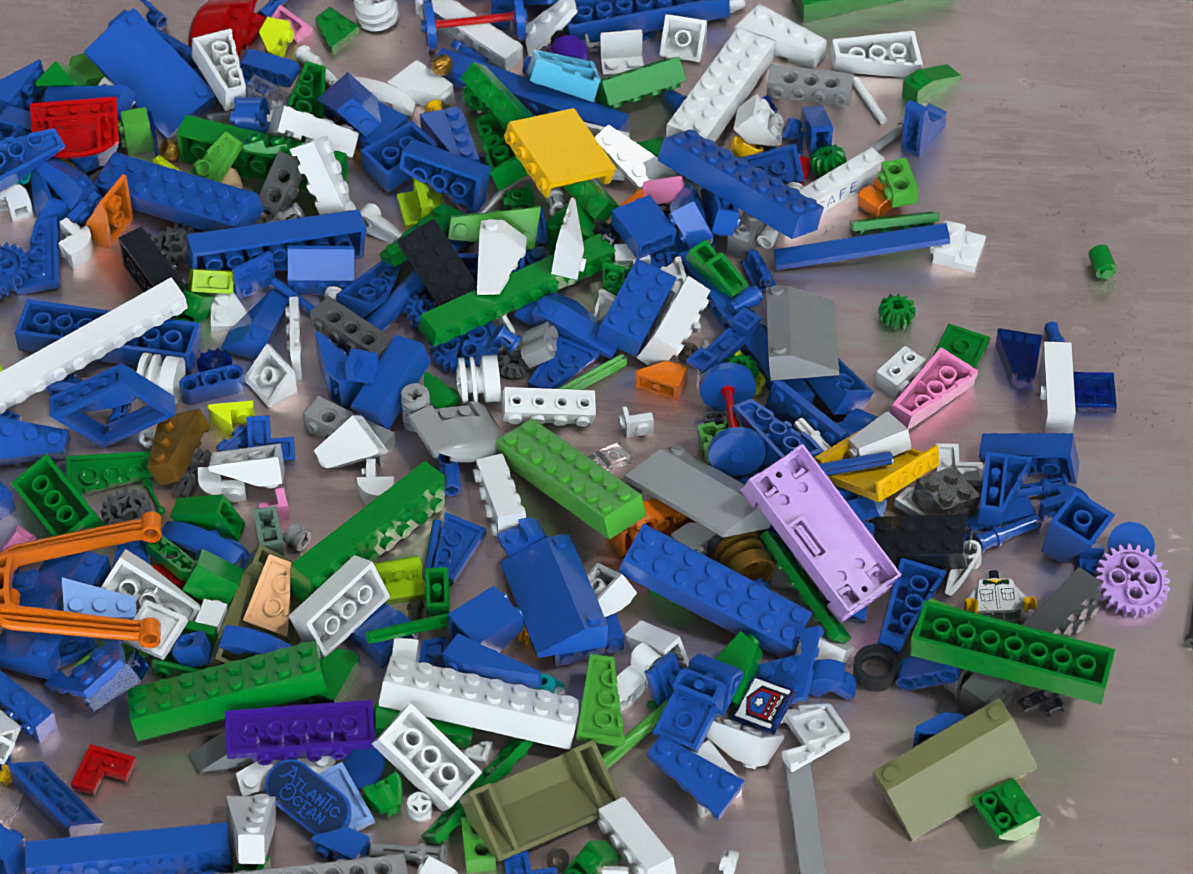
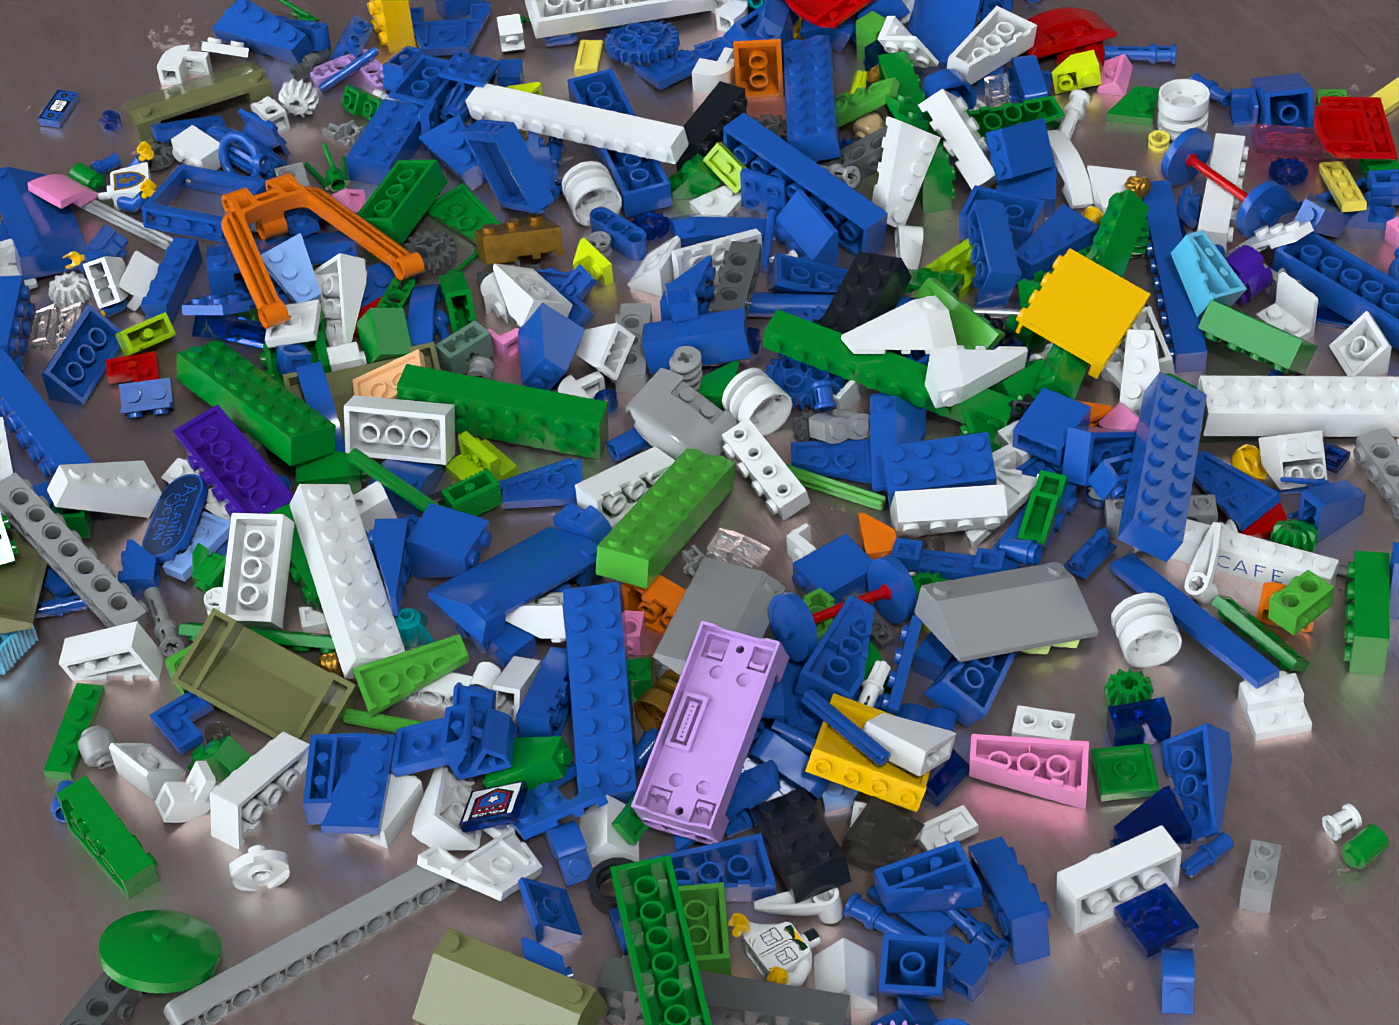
camera: 65 degrees right, 5 degrees down
none -> lime brick [115,312,176,356]
none -> bracket [119,378,175,419]
none -> blue wedge [303,733,368,825]
none -> pearl gold piece [317,653,343,677]
none -> blue wedge [516,646,572,738]
none -> blue slope [518,302,585,391]
none -> blue slope [518,877,583,949]
none -> light grey wheel [586,231,612,260]
none -> clear blue bush [594,389,618,413]
none -> blue brick [792,534,873,605]
none -> white slope [814,938,877,1010]
none -> white bracket [877,16,939,68]
none -> clear blue brick [1106,697,1172,747]
none -> white wheel [1111,592,1182,668]
none -> light yellow bush [1148,130,1170,153]
none -> blue brick [1160,947,1195,1014]
none -> blue wedge [1162,723,1232,842]
none -> white piece [1184,522,1222,605]
none -> light grey brick [1239,839,1282,914]
none -> white bush [1322,803,1362,841]
none -> green brick [1344,550,1390,676]

